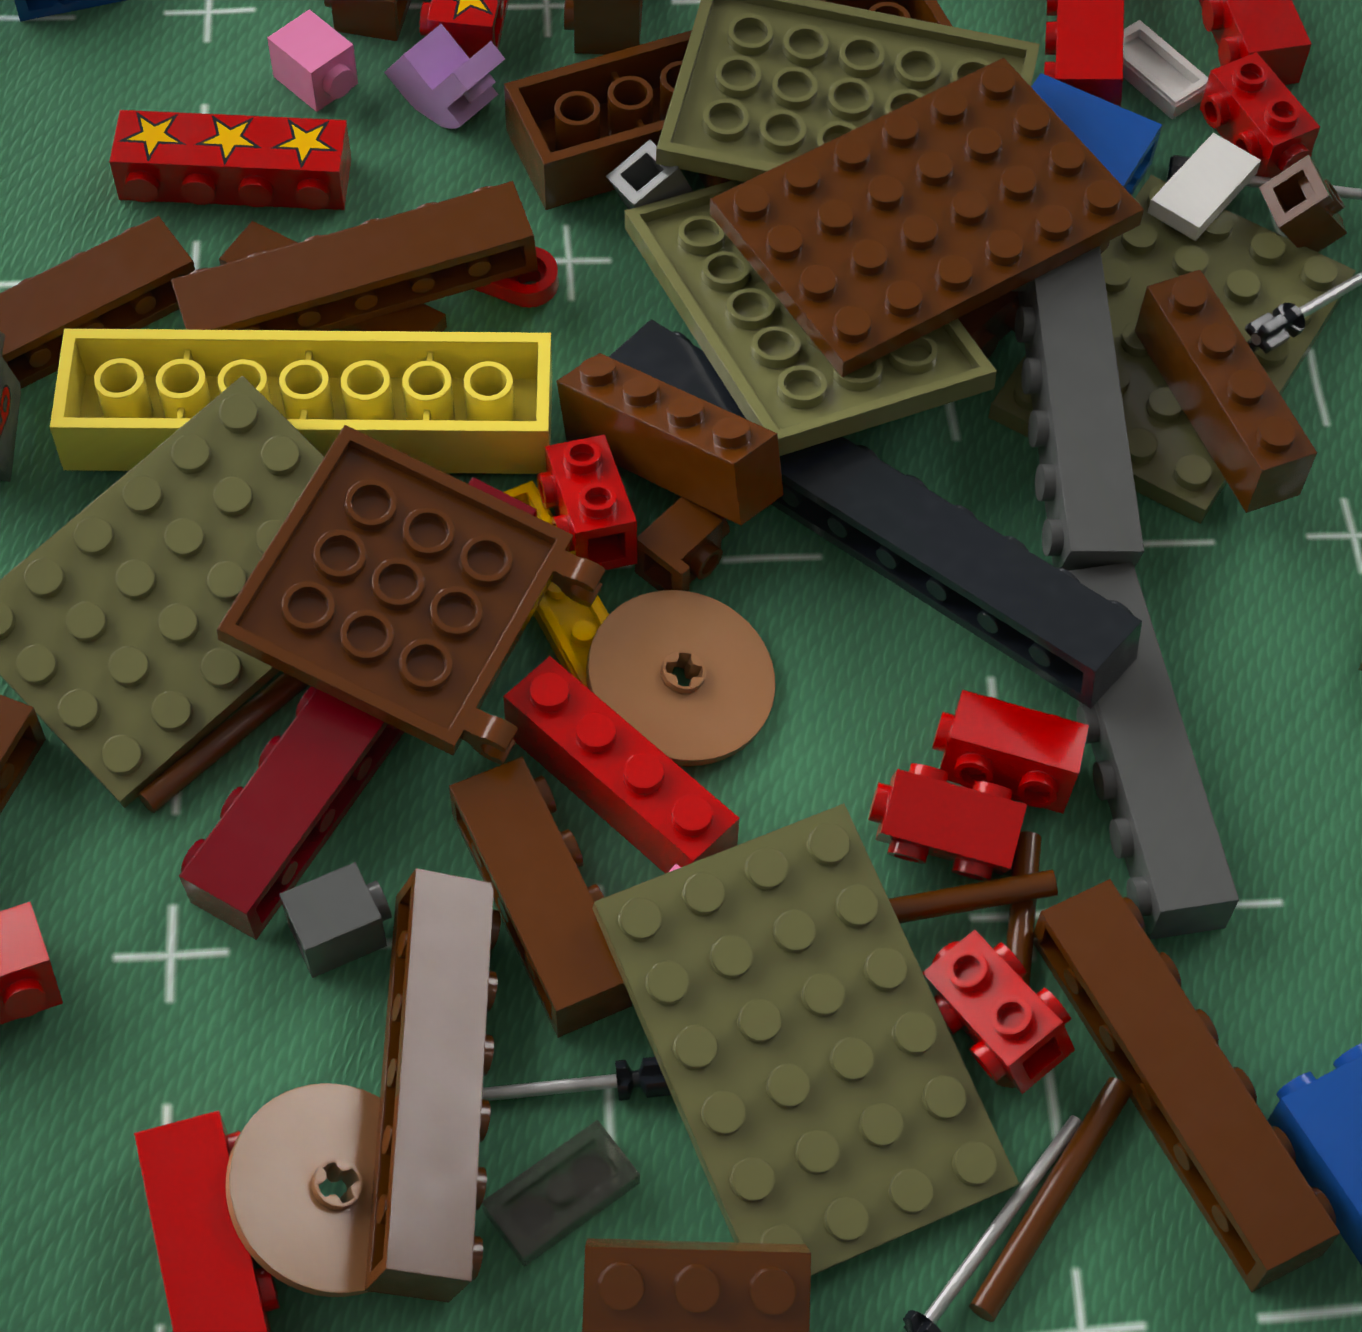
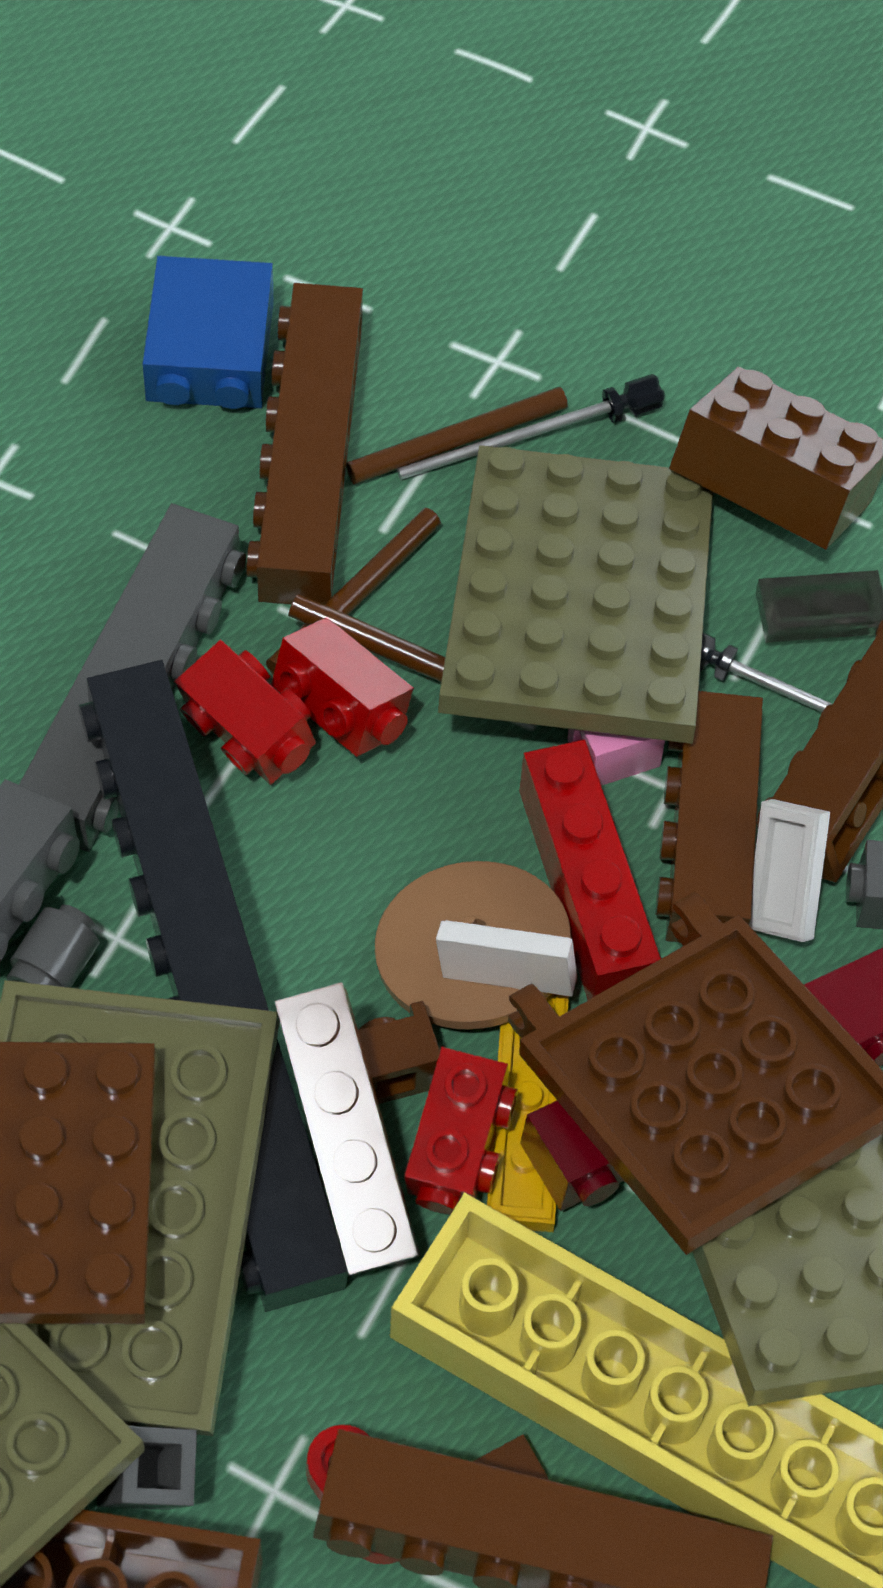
camera: 150 degrees left, 0 degrees up
red brick [922,929,1075,1094] -> none
none -> dark grey brick [6,904,100,988]
none -> white tile [436,920,577,997]
none -> white tile [749,799,830,942]

